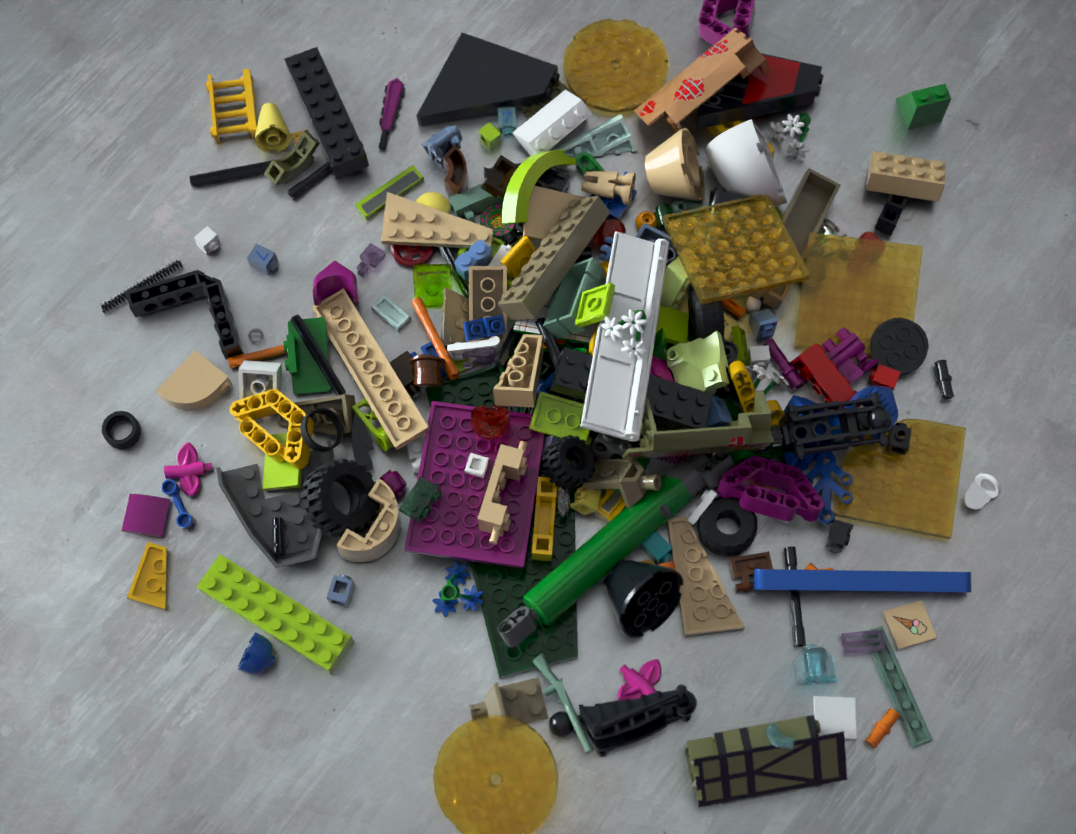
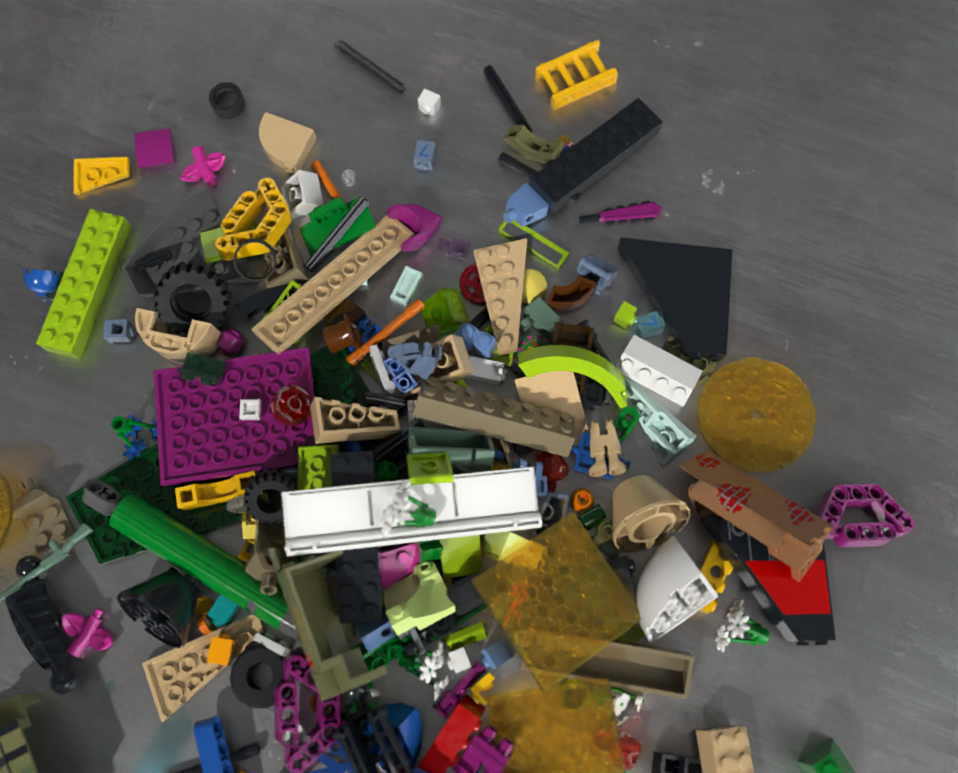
camera: 75 degrees right, 5 degrees up
black brick [125,270,244,359] -> none
blue bar [161,479,194,529] -> none
light yellow cone [255,103,291,152] -> none
clear purple plate [462,347,496,368] -> none
tan brick [478,441,528,545] -> none
yellow plate [500,236,537,280] -> none
yellow beam [728,361,784,427] -> none
reddish brown plate [730,552,773,592] -> none
none -> light orange brick [206,633,237,666]
none -> sand blue piece [388,342,442,380]
none -> yellow bracket [470,672,495,705]
none -> medium blue torso [503,182,549,227]

